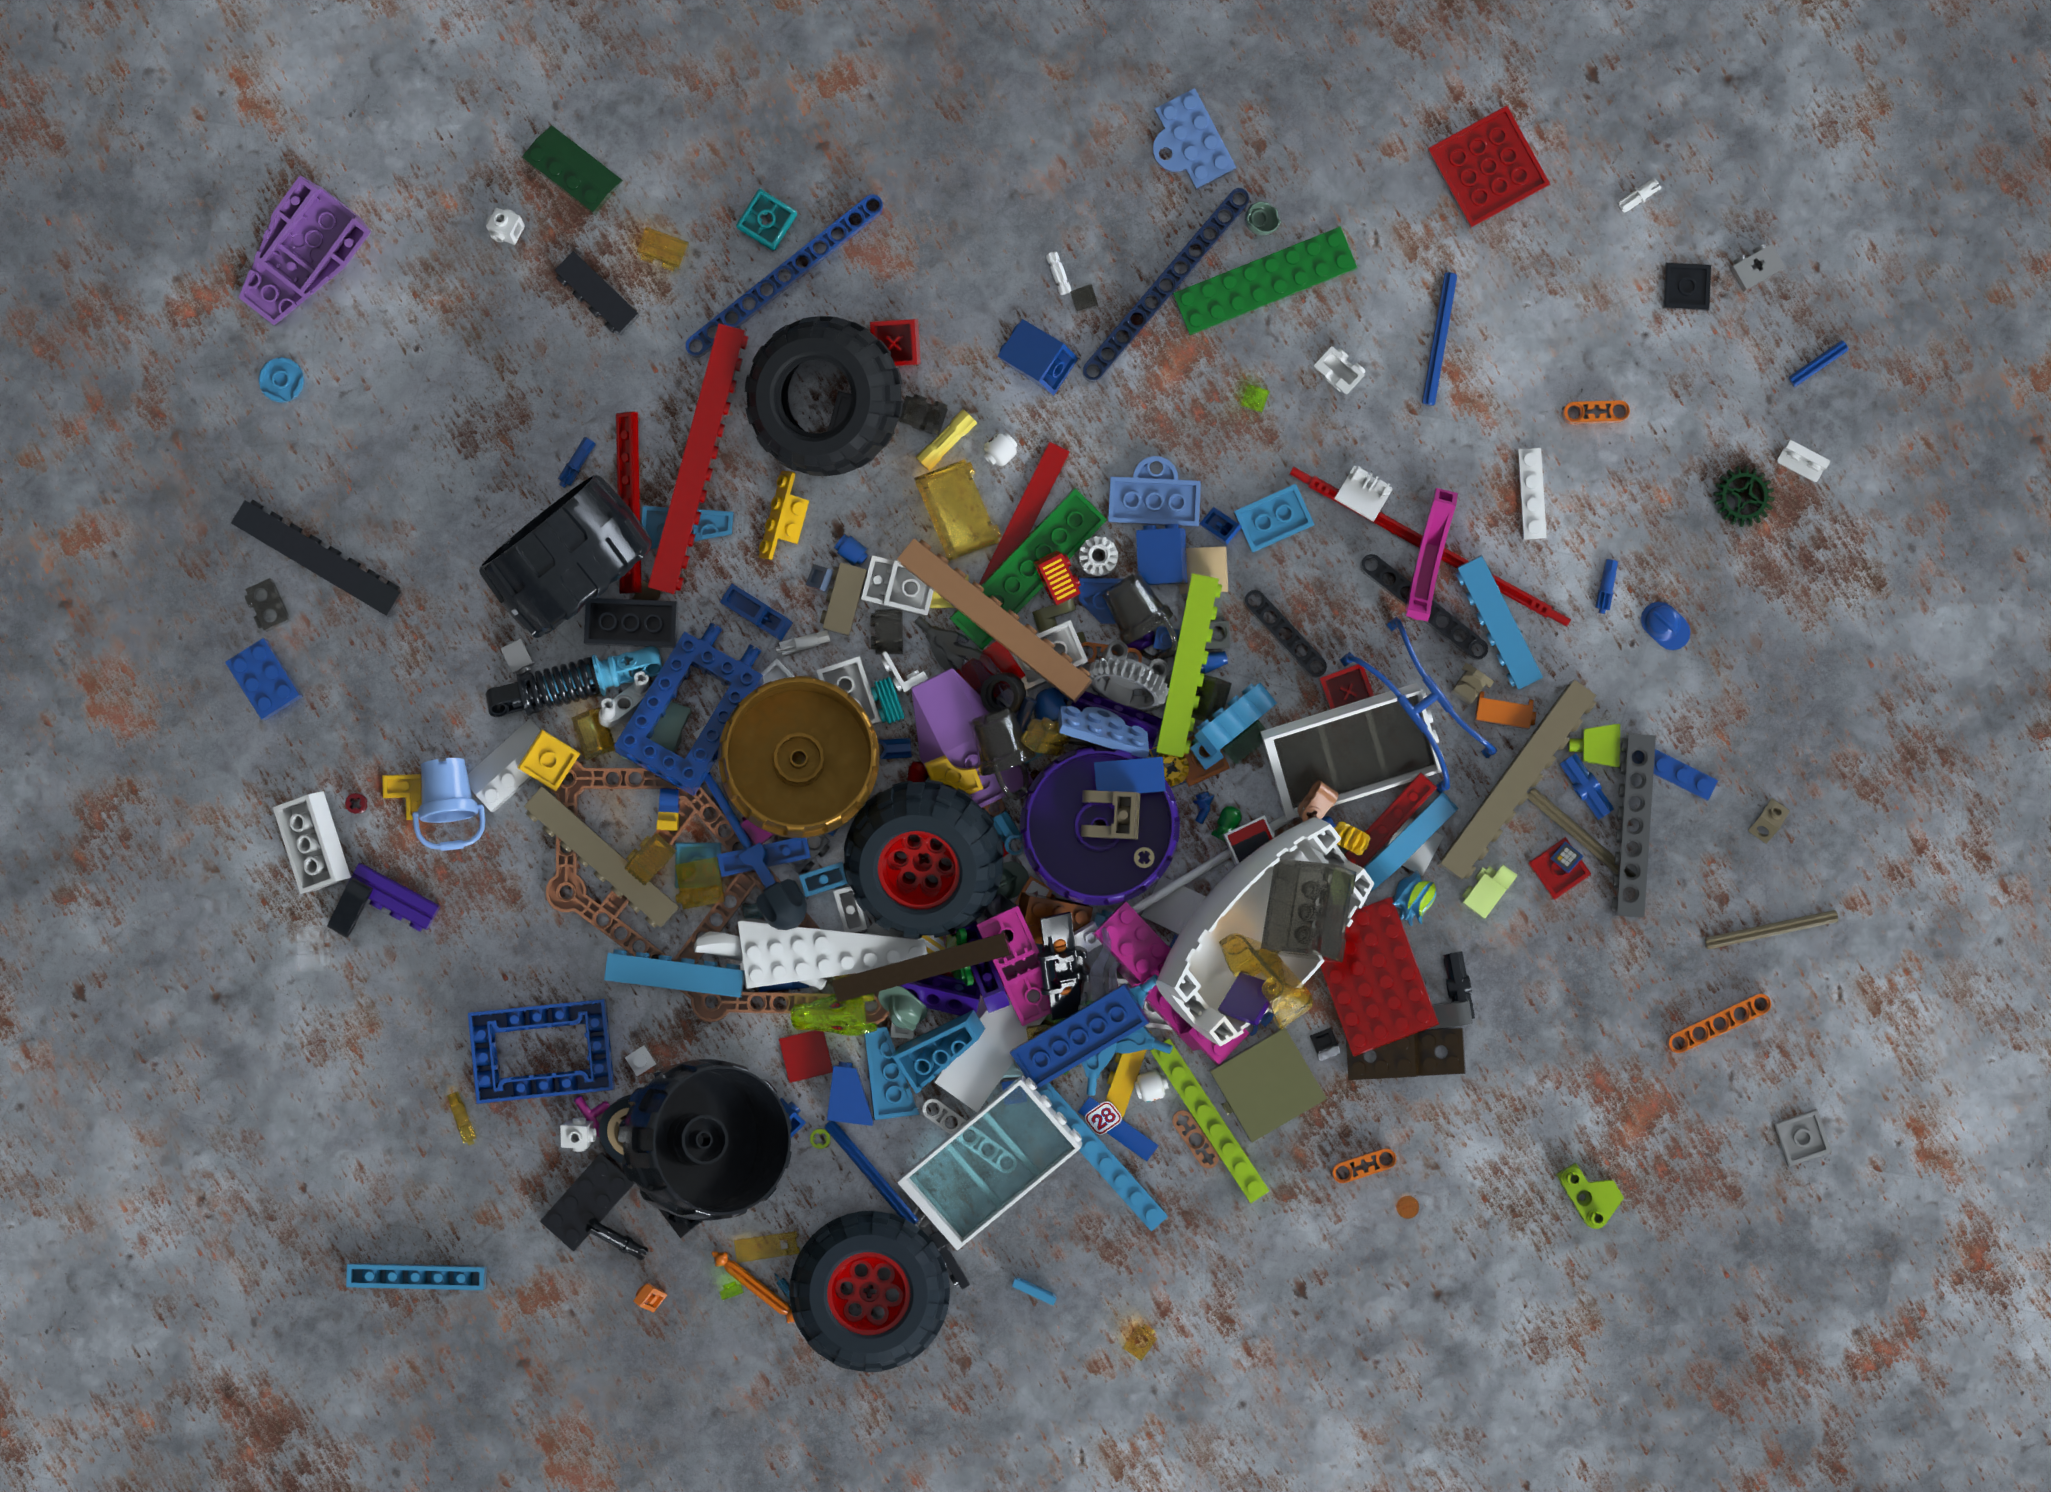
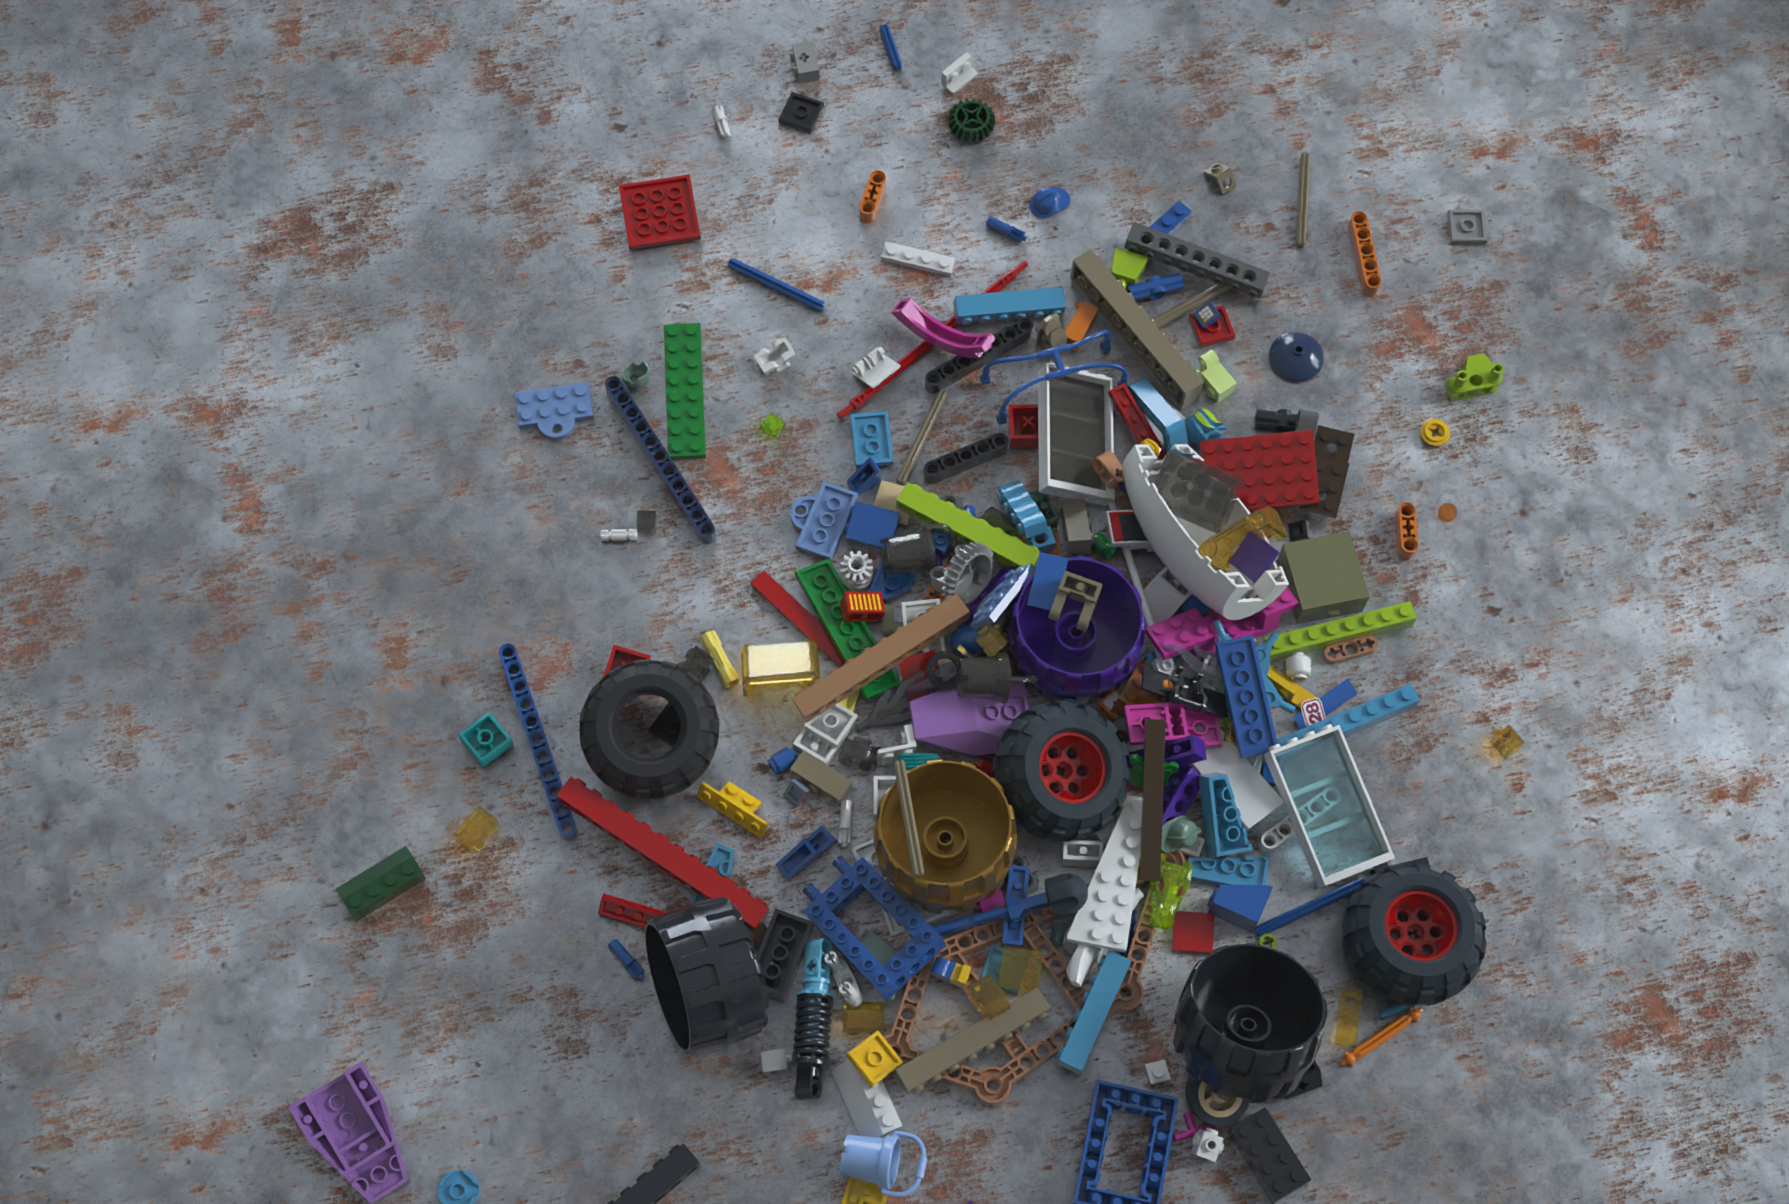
camera: 70 degrees left, 20 degrees down
white brick [486,208,525,245] -> none
black brick [555,251,640,335] -> none
black pin [585,1219,648,1260] -> none
orange plate [633,1283,668,1313] -> none
clear neon green plate [719,1281,745,1300] -> none
dark azure brick [799,862,848,897] -> none
yellow tile [924,755,984,795] -> none
white head [984,433,1017,466] -> none
blue slope [997,319,1079,396] -> none
dark azure tile [1012,1276,1057,1306] -> none
dark tan bush [1134,847,1155,868] -> none
none -> dark tan axle [894,760,924,877]
none -> dark tan axle [896,389,948,485]
none -> dark tan brick [1061,499,1095,554]
none -> dark blue dish [1269,332,1324,383]
none -> yellow gear [1420,419,1450,447]

